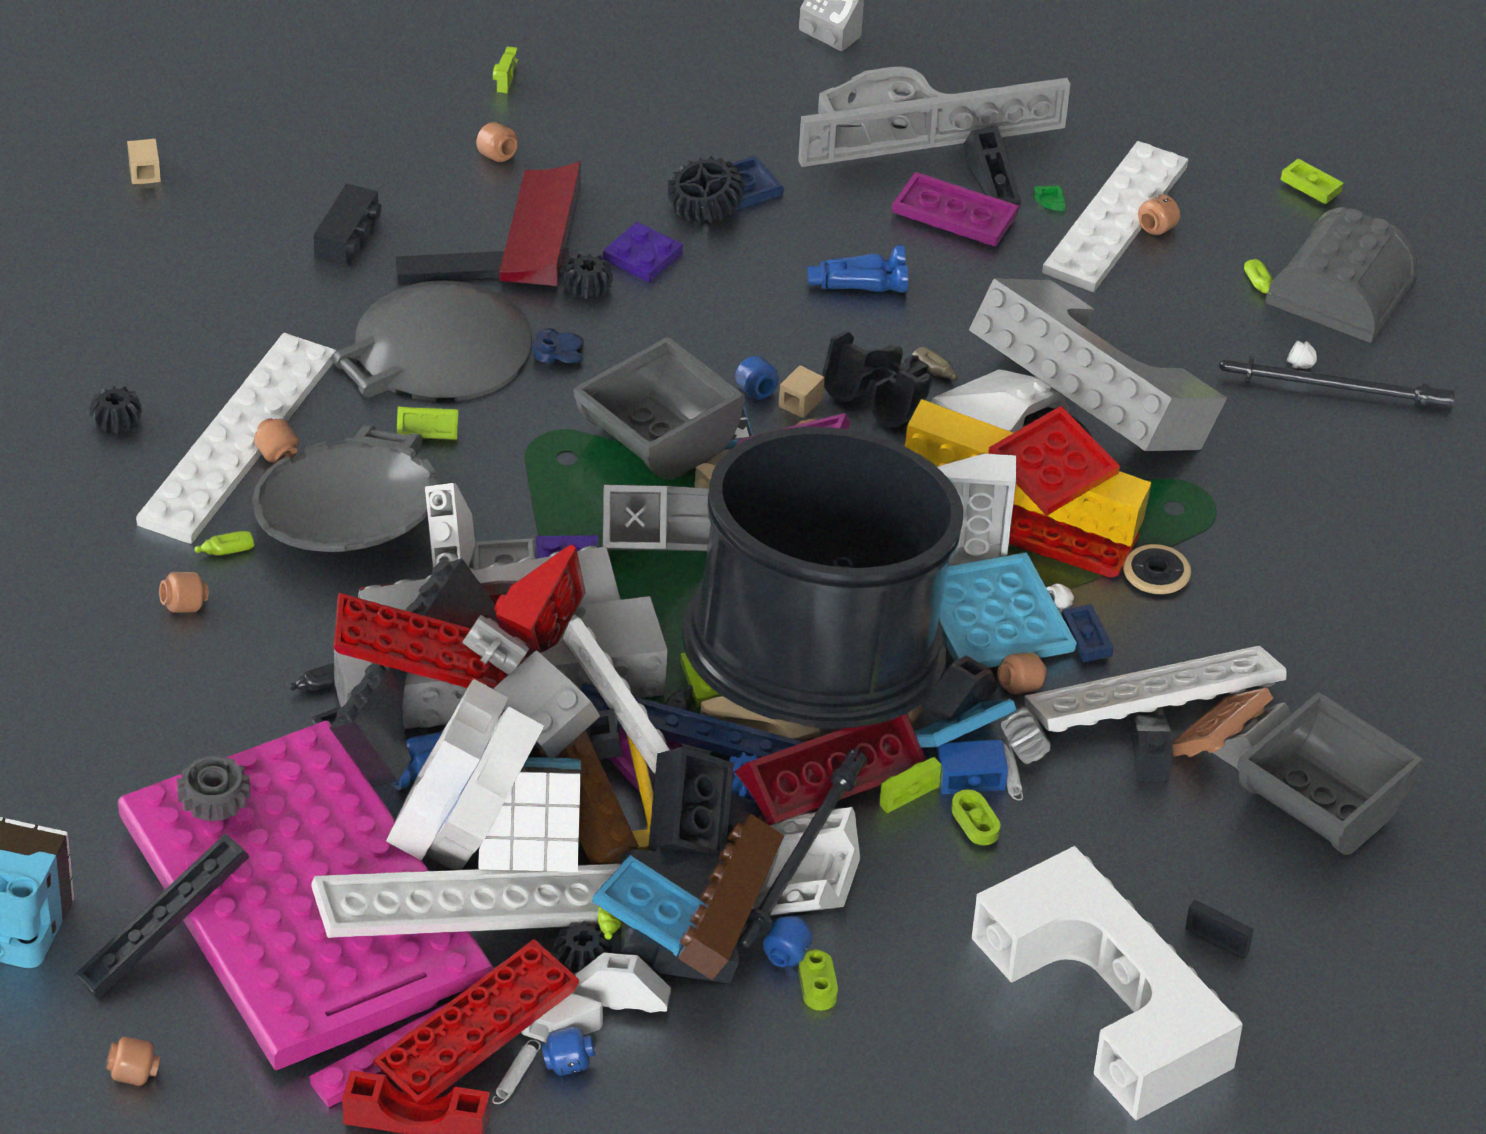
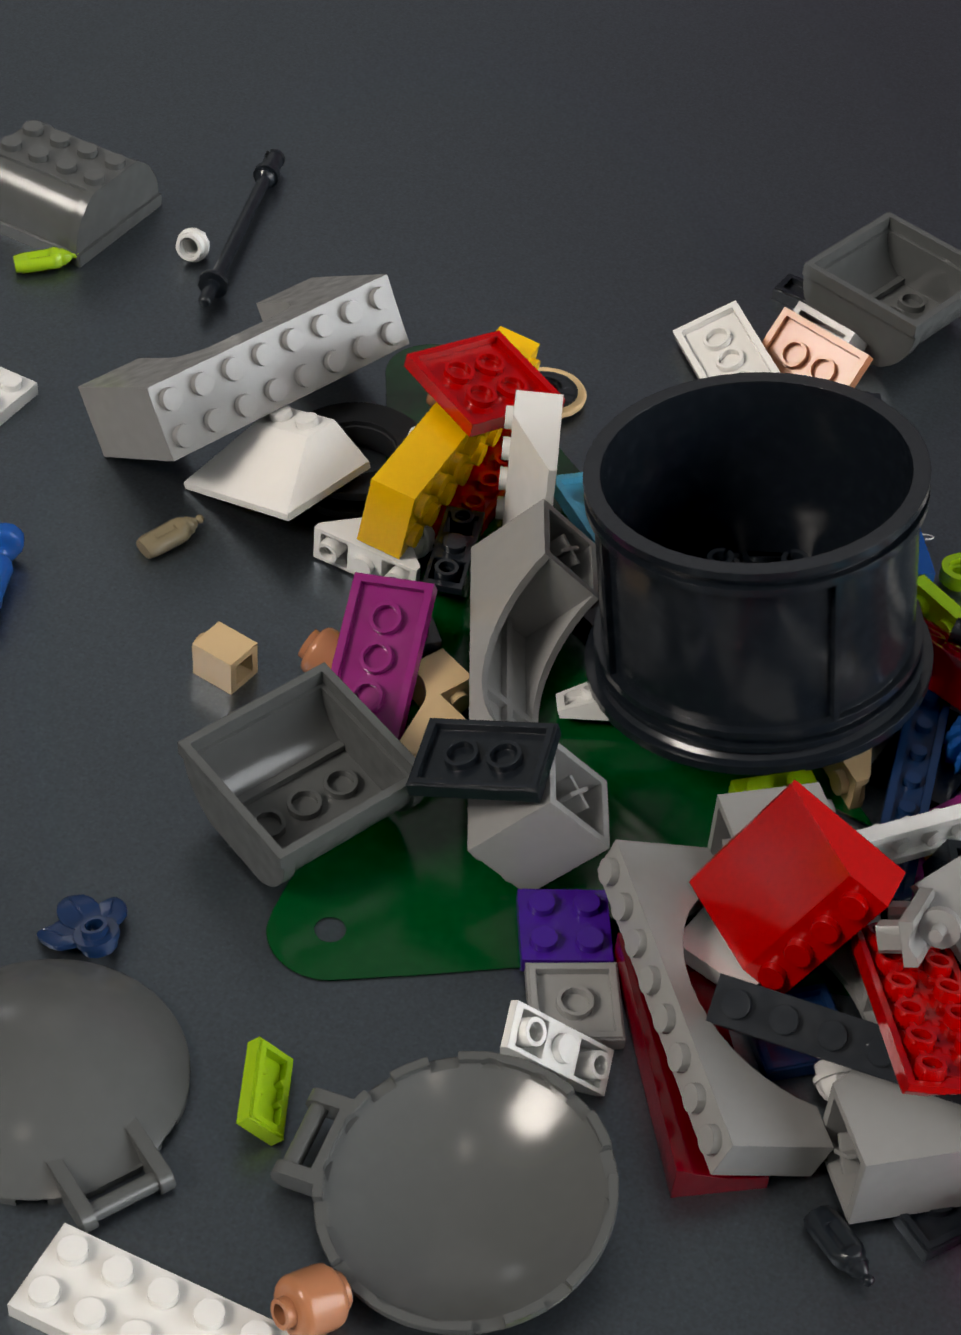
camera: 90 degrees left, 0 degrees up
blue head [735,356,779,400] -> none
black piece [822,331,933,428] -> none
none -> black tile [406,718,561,803]

